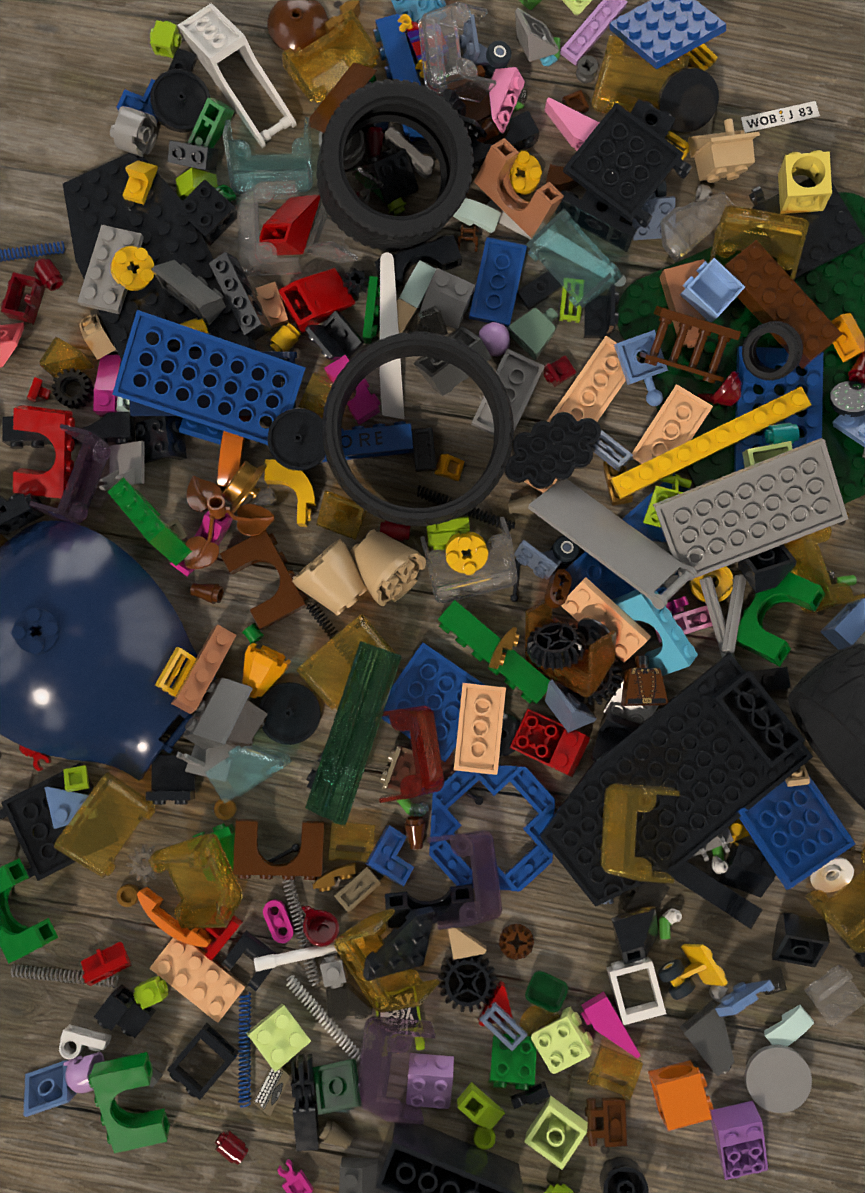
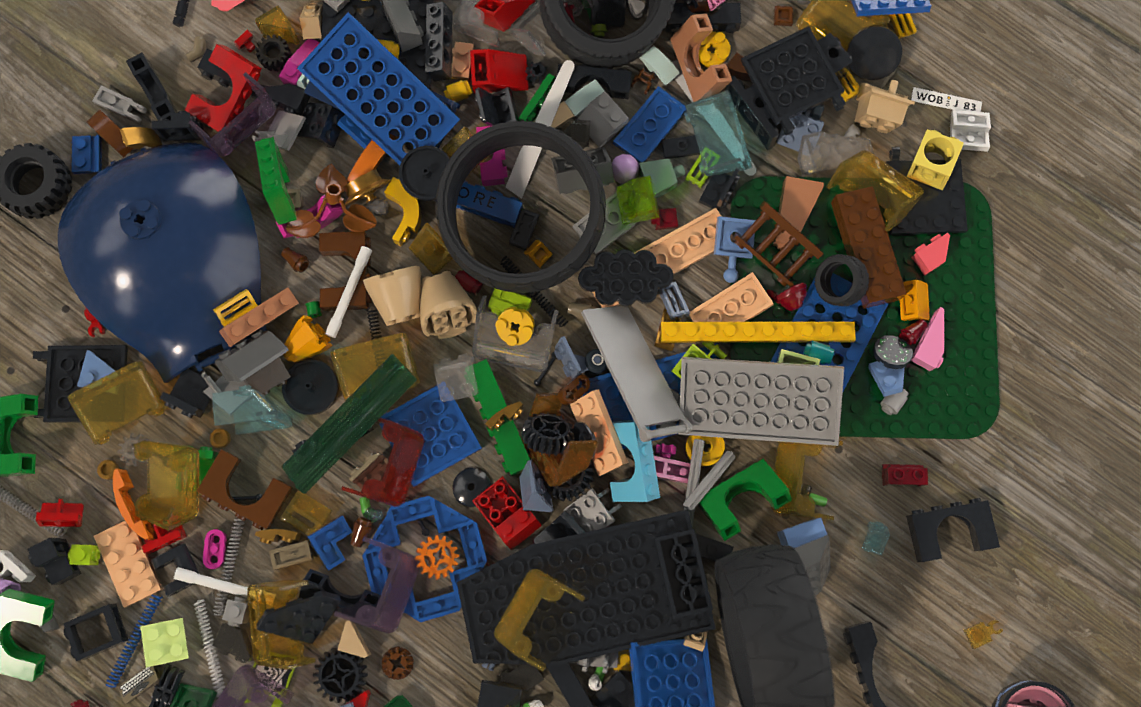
camera: 25 degrees right, 5 degrees down
lime plate [63,765,89,792] -> none
dark red hat [302,906,339,947] -> none
light nougat plate [454,683,506,775] -> none
bright pink slope [545,97,599,151] -> none
reddish brown torso [621,656,668,706] -> none
light blue piece [680,258,745,323] -> none
black slope [738,544,797,593] -> none
none -> white piece [325,246,372,338]
none -> orange gear [415,535,459,580]
none -> clear bracket [433,354,478,402]
none -> clear neon green slope [616,175,660,225]
none -> coral slope [911,233,950,276]
none -> white slope [950,110,991,152]

